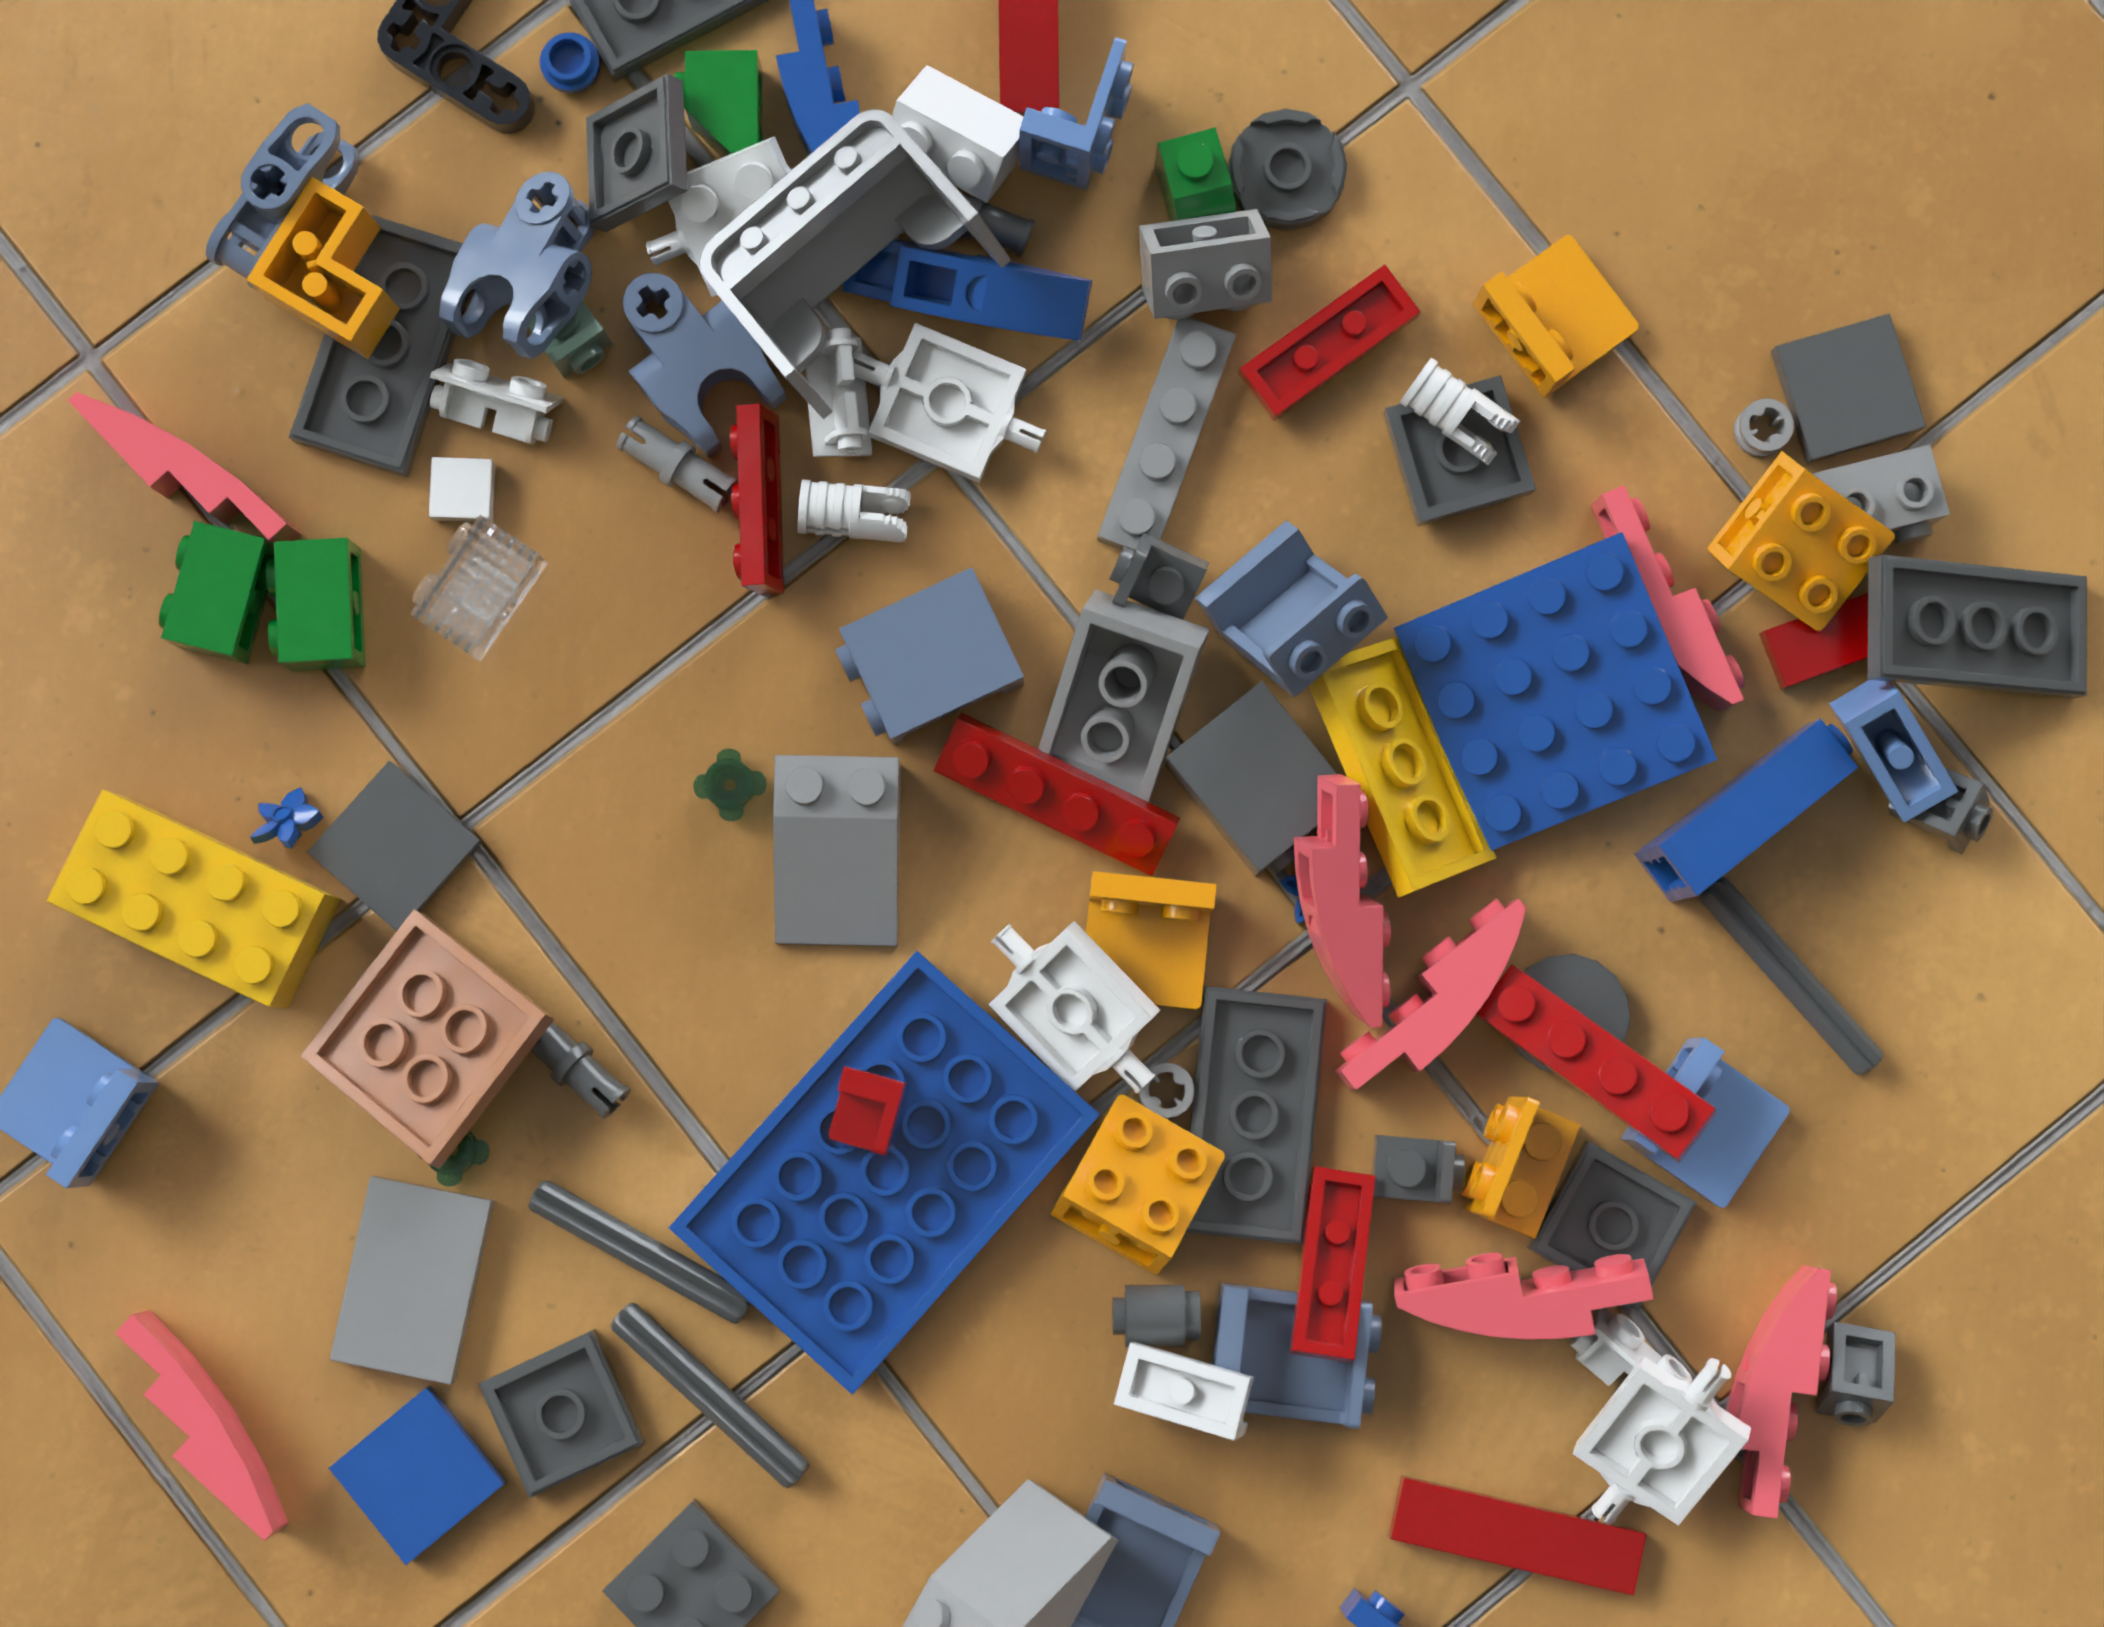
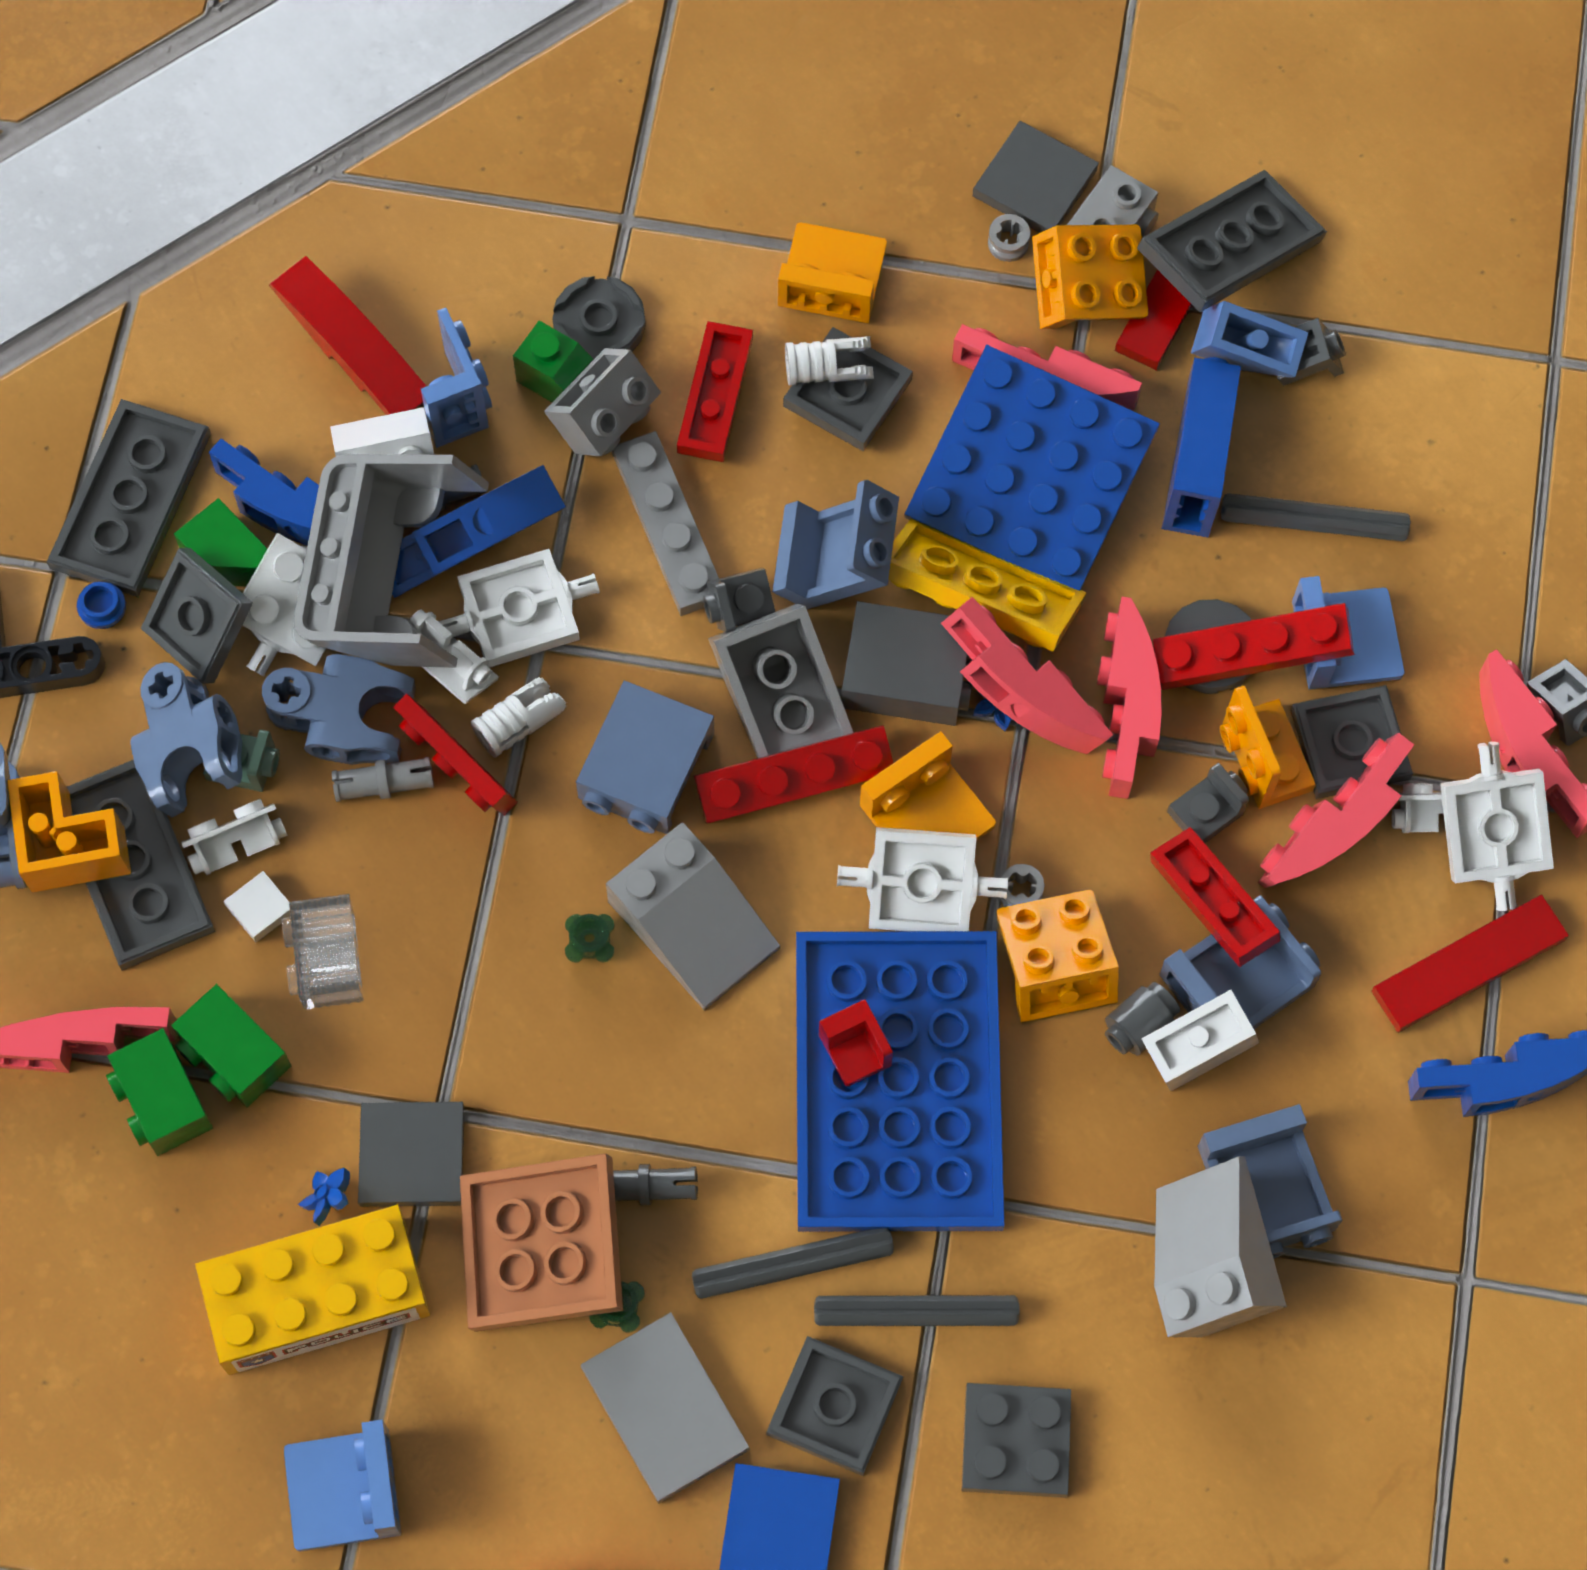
camera: 40 degrees left, 15 degrees down
dark grey tile [1186,986,1327,1245] -> none

